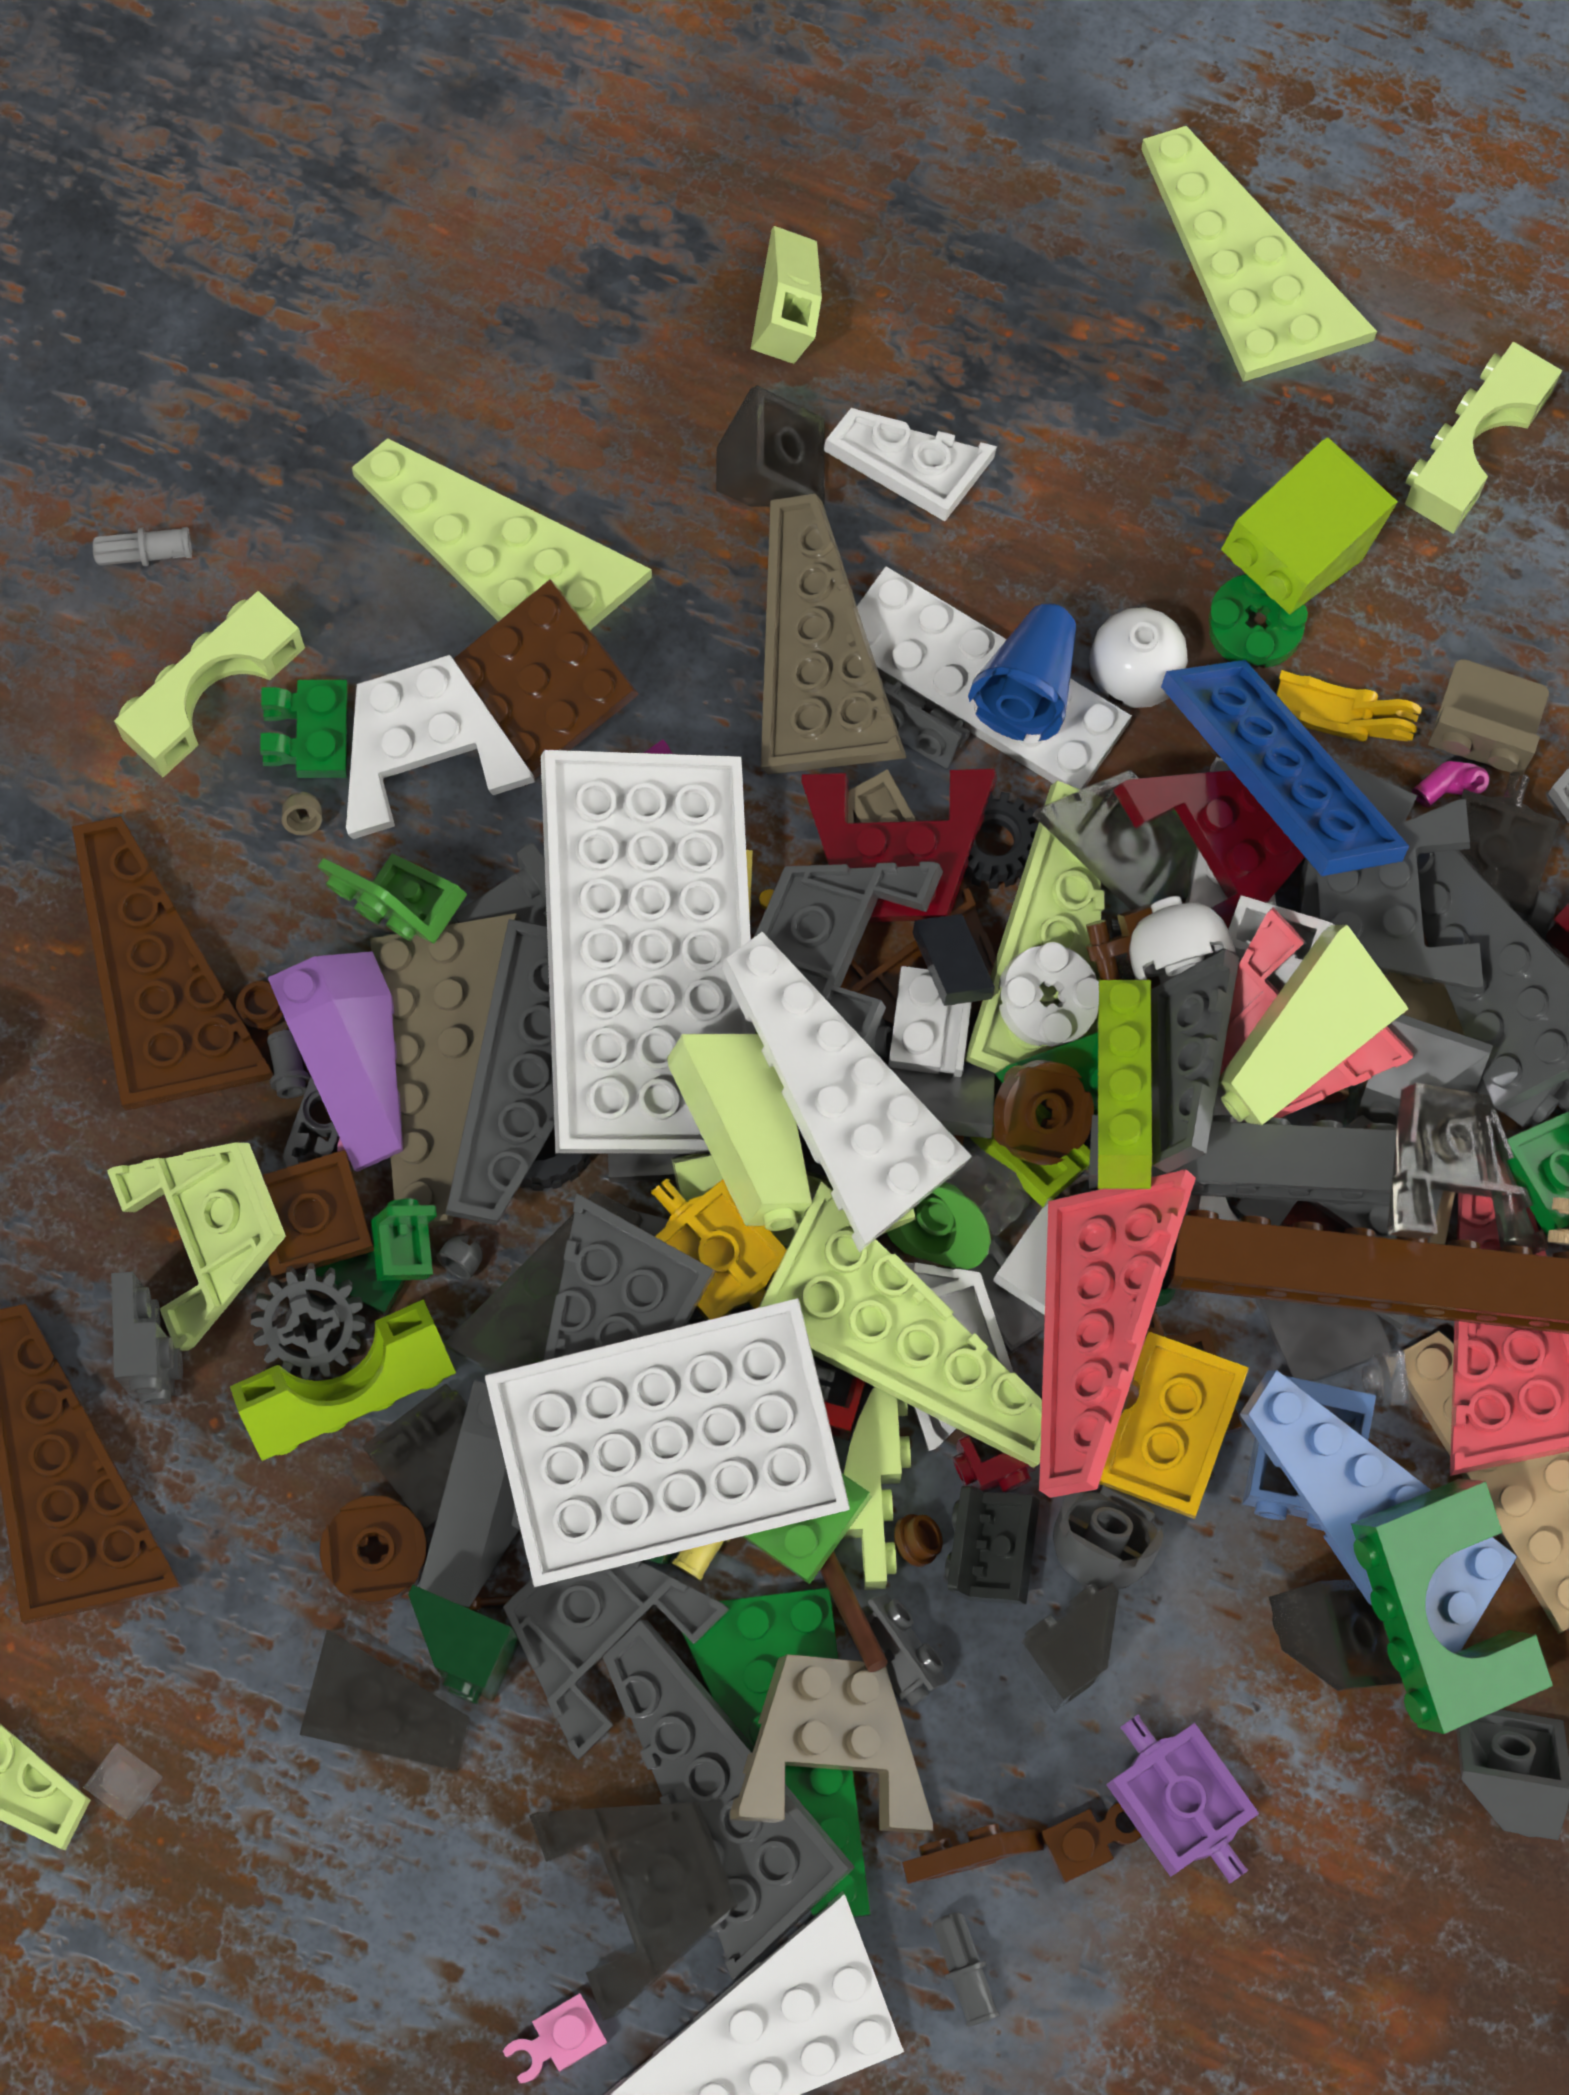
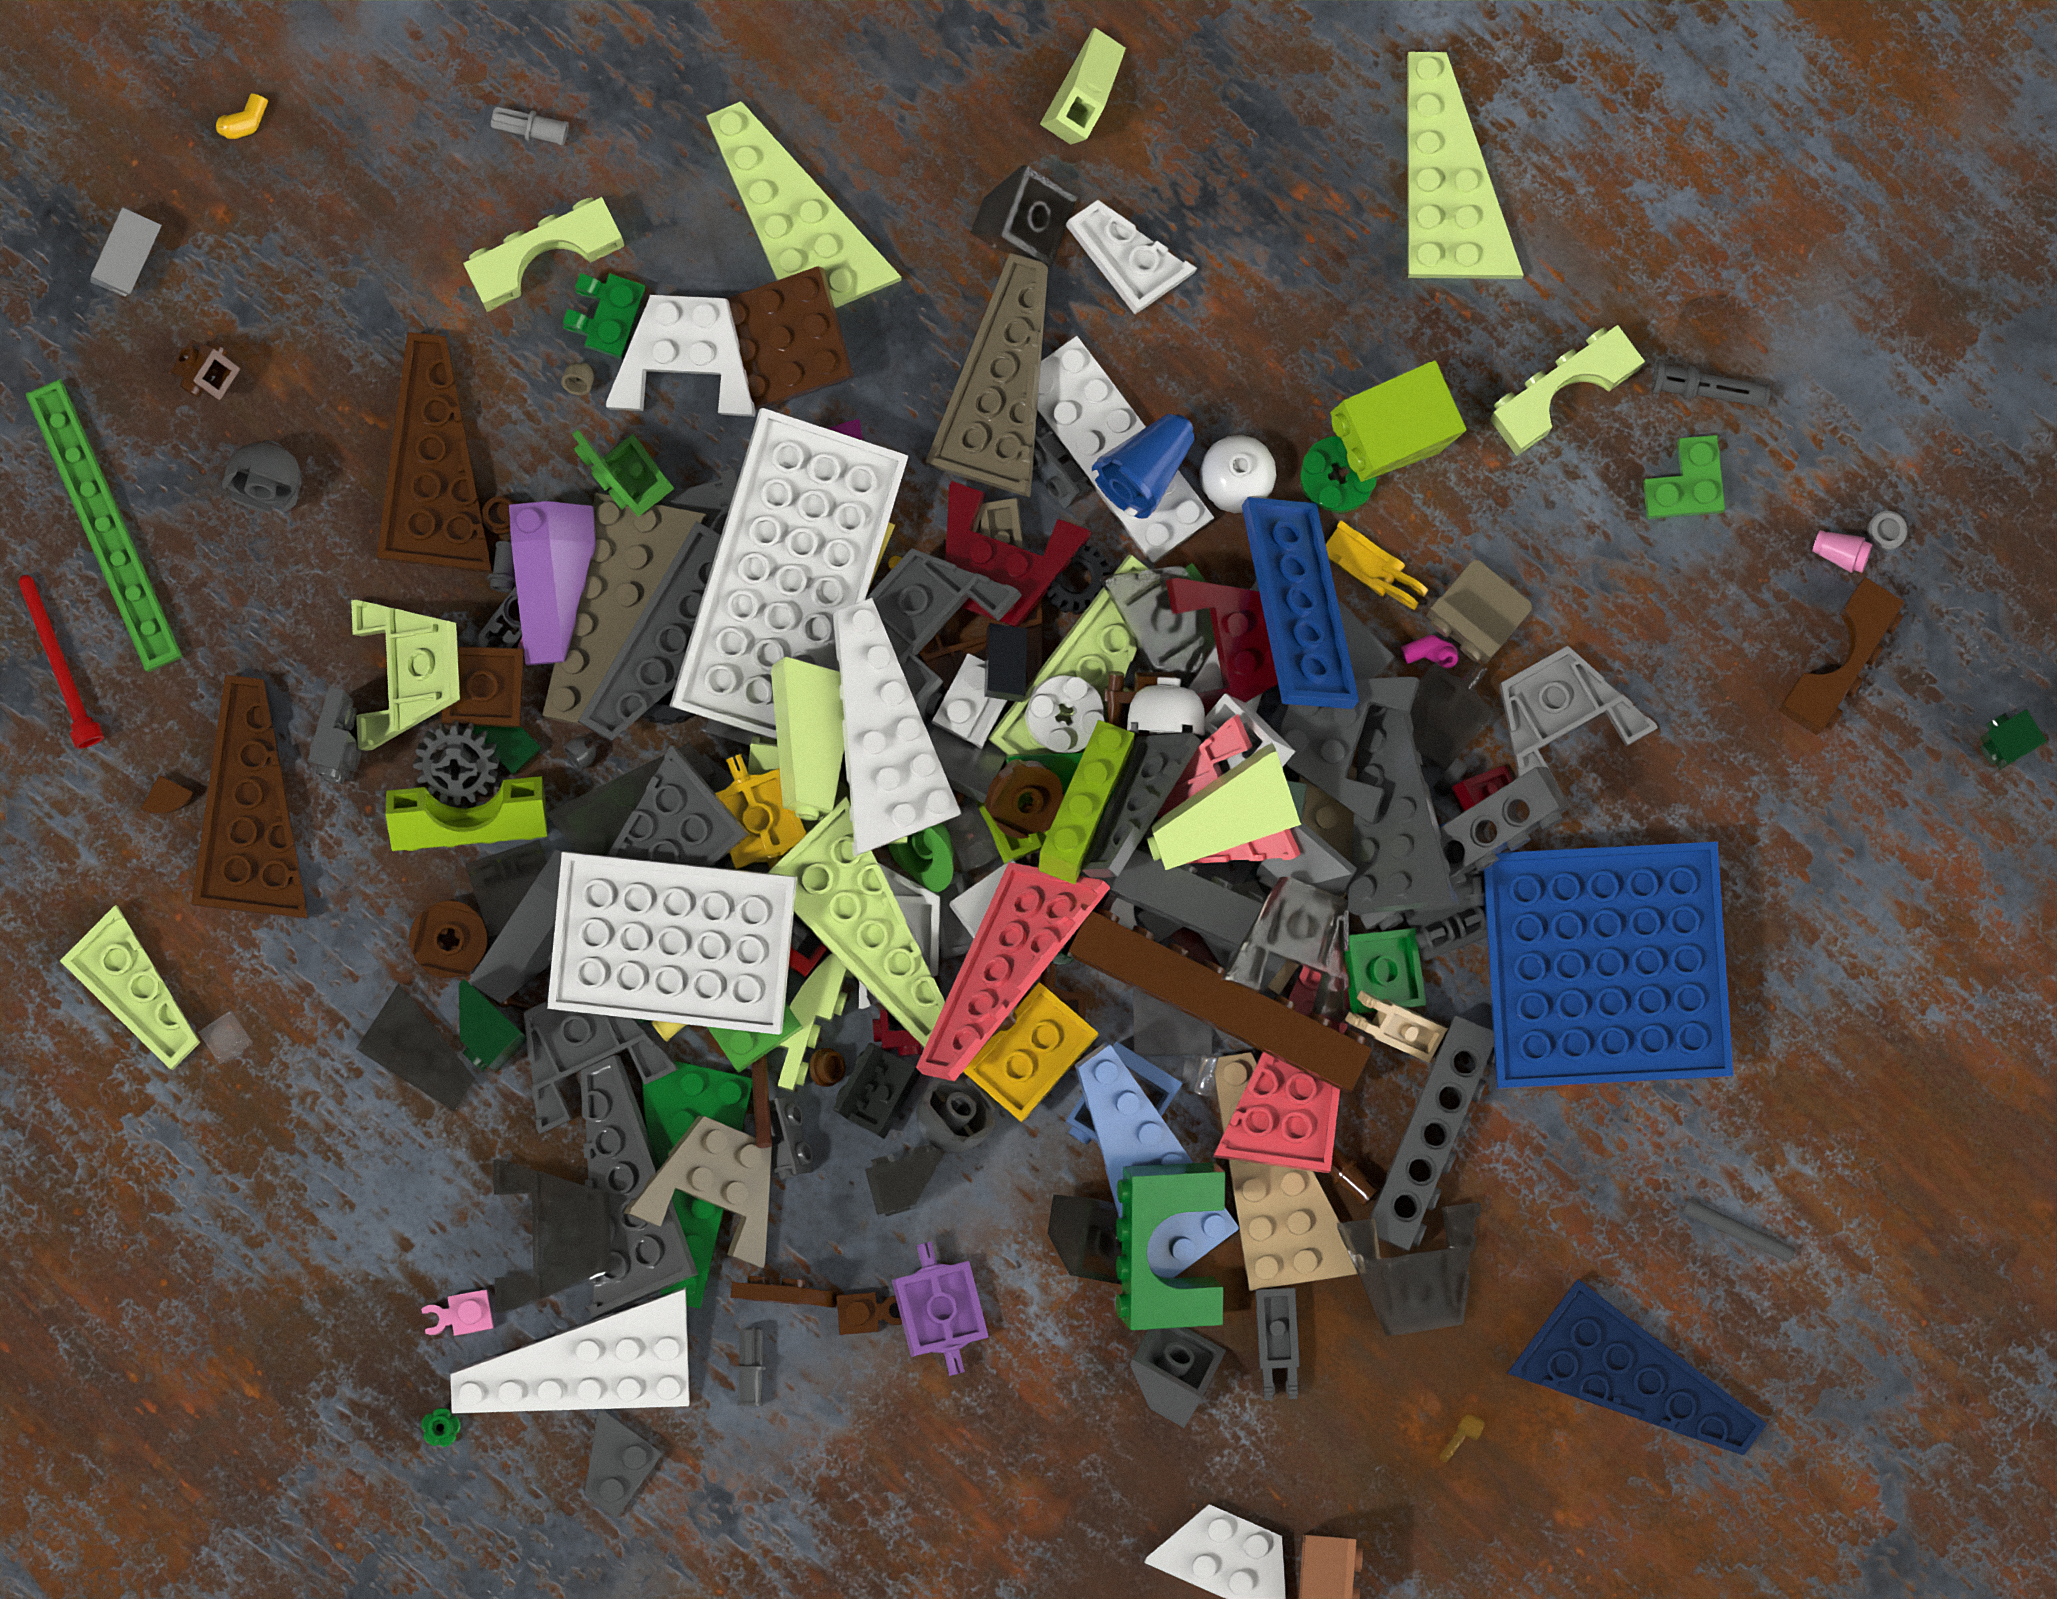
camera: 15 degrees right, 10 degrees up
green bracket [371,1198,437,1281] -> none

